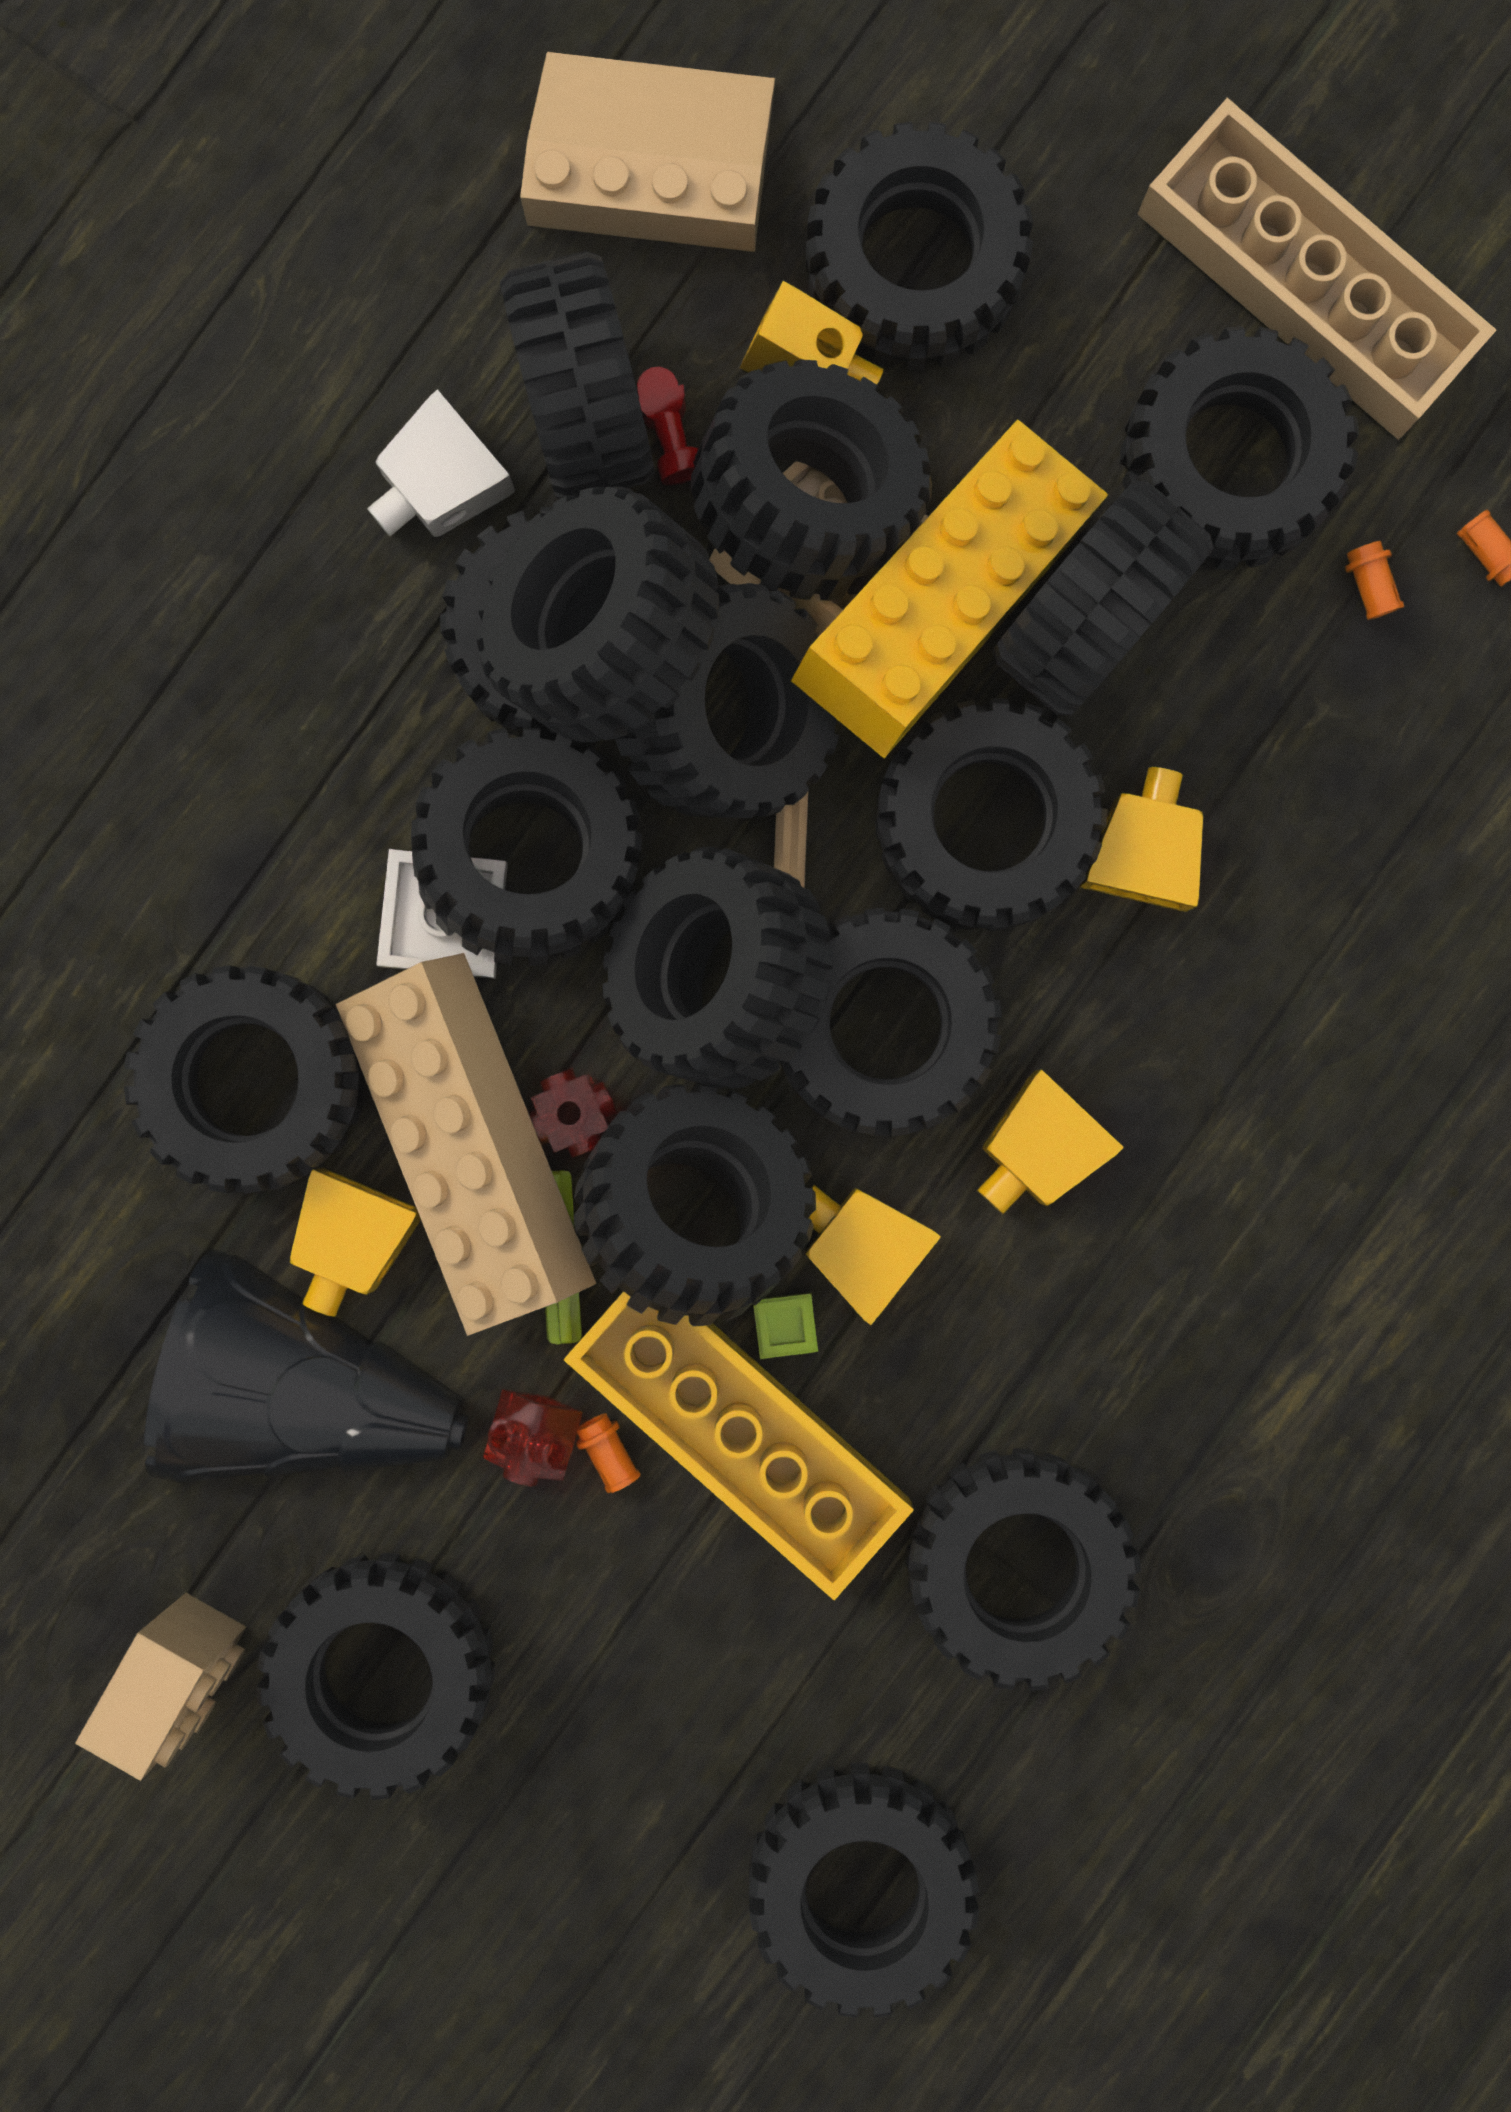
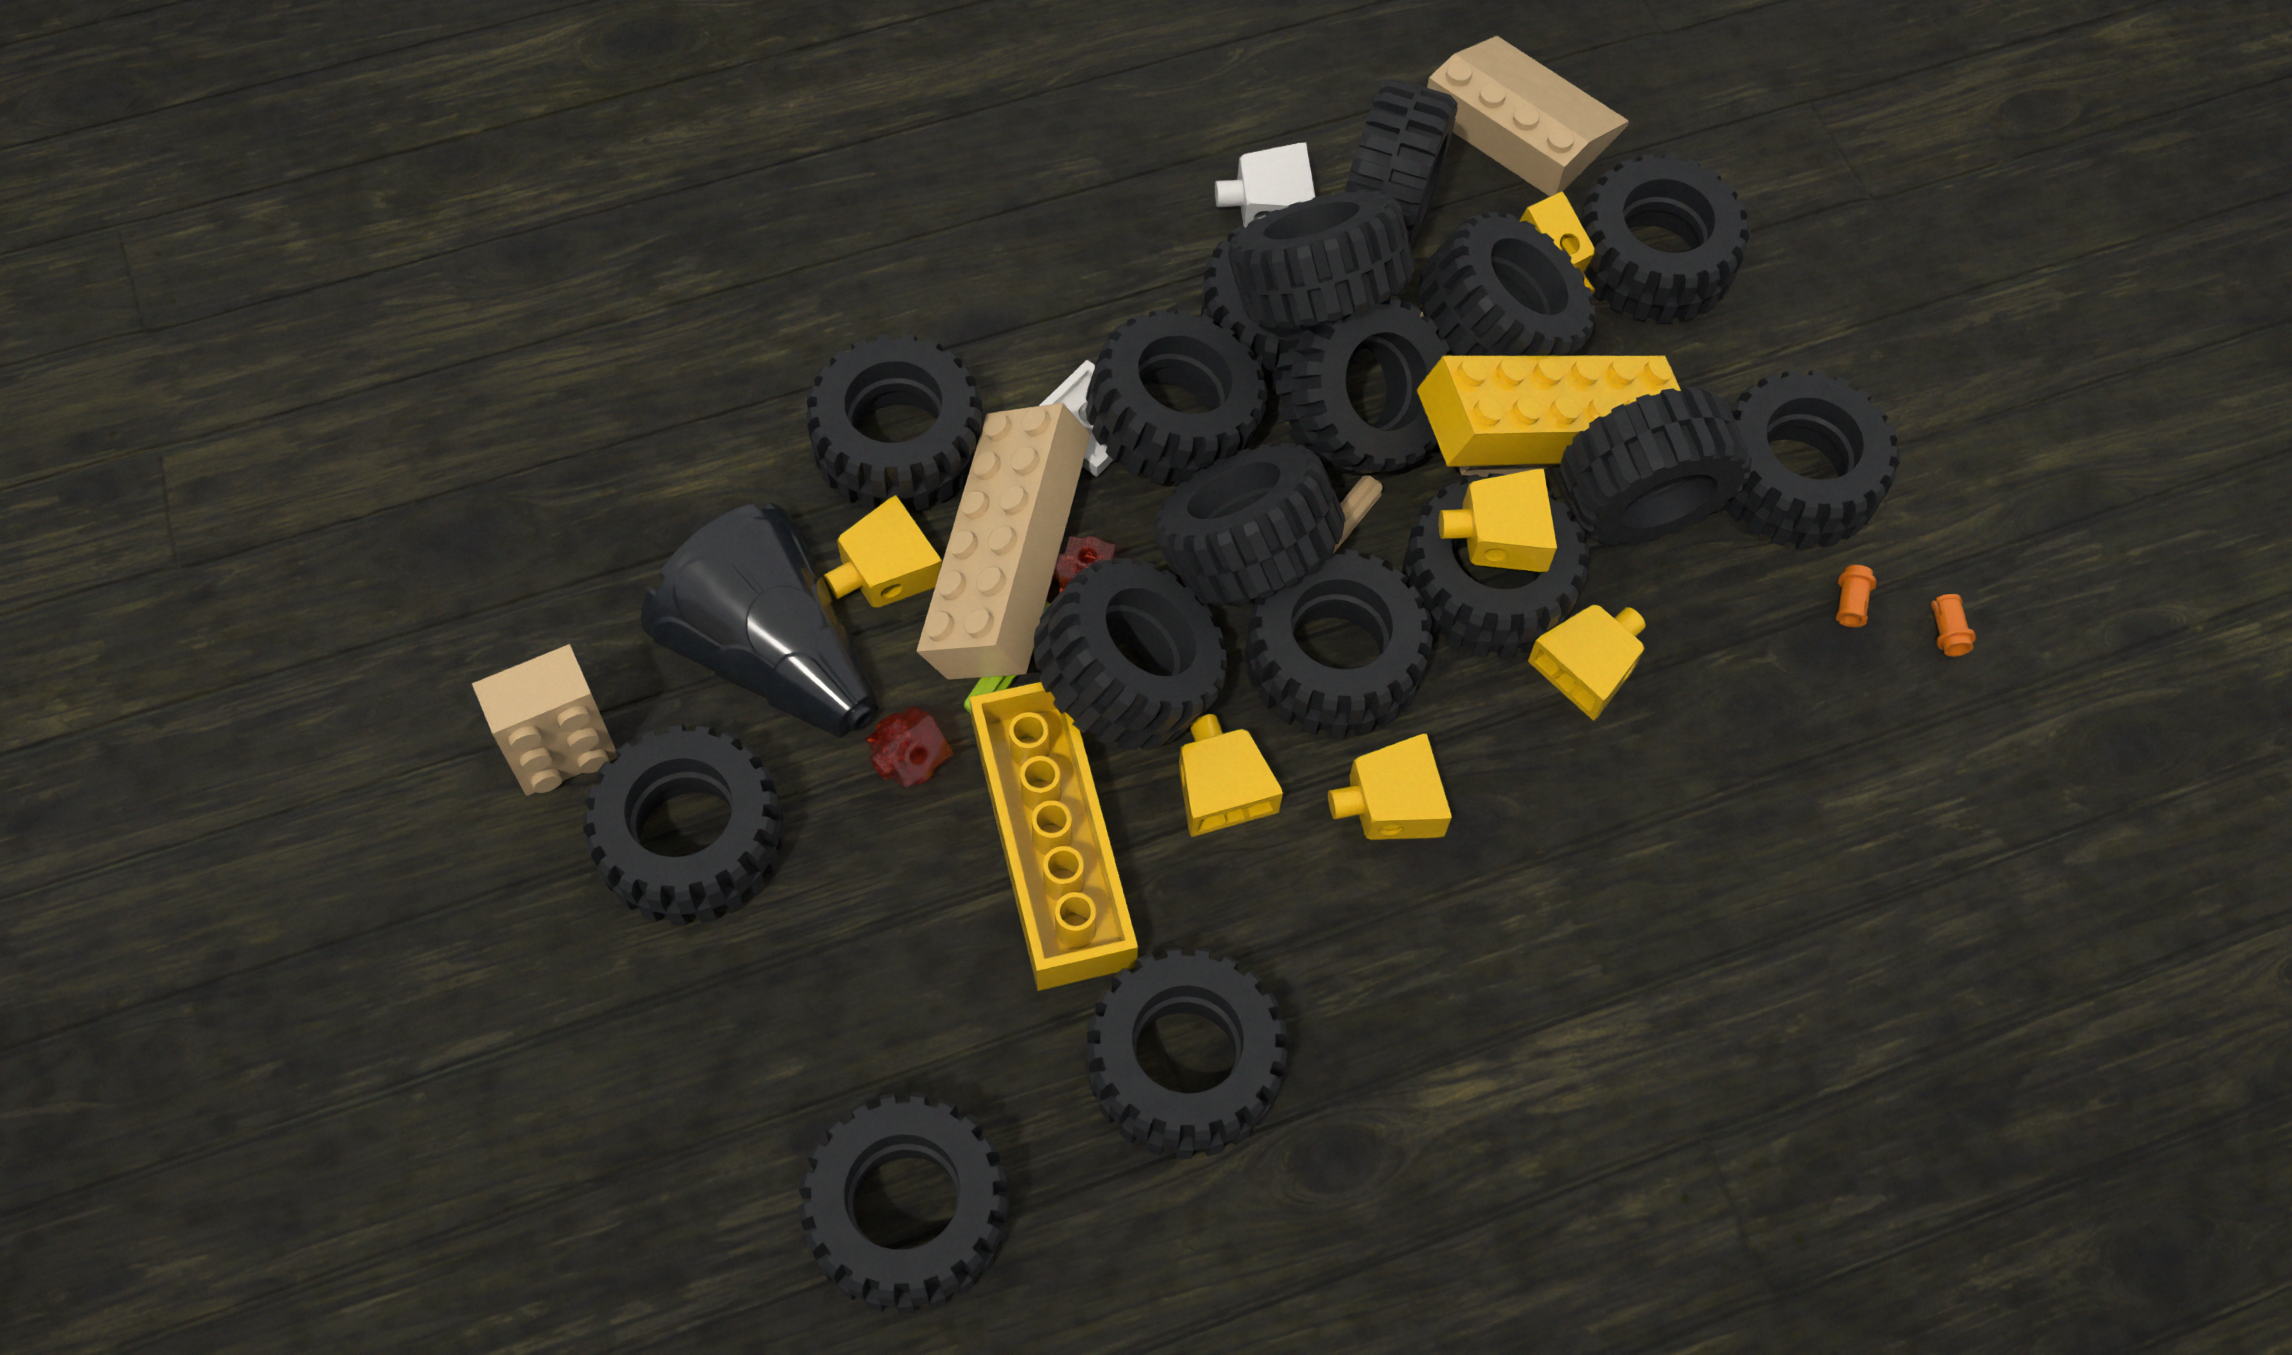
camera: 30 degrees right, 25 degrees down
orange pin [575,1413,641,1493] -> none
red leg [637,367,698,485] -> none
lime tile [754,1292,818,1359] -> none
tan brick [1138,98,1496,440] -> none
none -> yellow torso [1439,469,1557,572]

